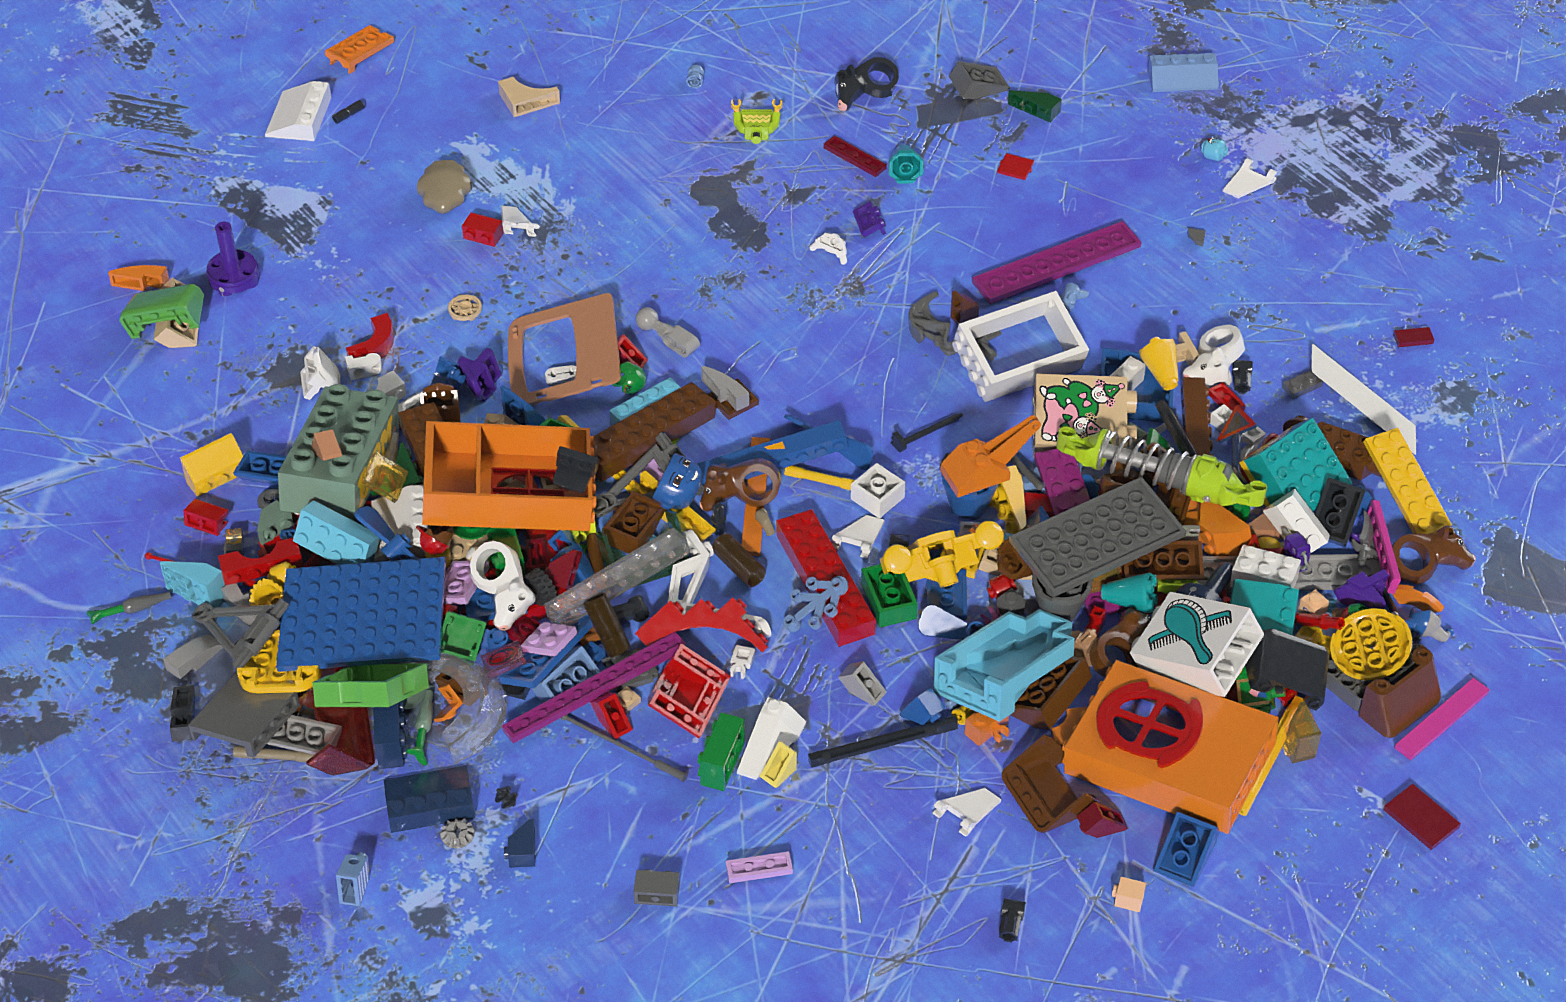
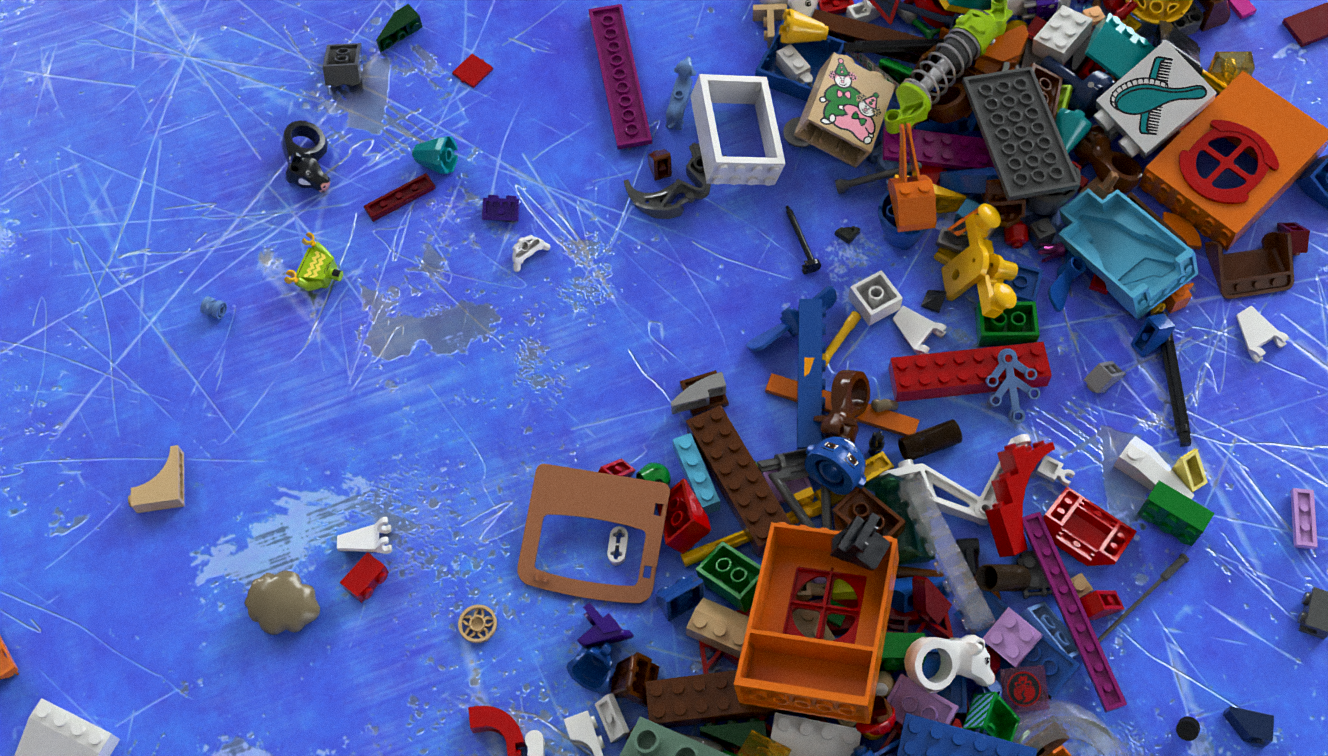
camera: 70 degrees left, 15 degrees up
black piece [332,100,364,124] -> none
black tyre [523,568,557,606] -> none
blue plate [583,641,606,665] -> none
light grey beam [636,307,700,358] -> none
none -> red slope [657,478,711,554]

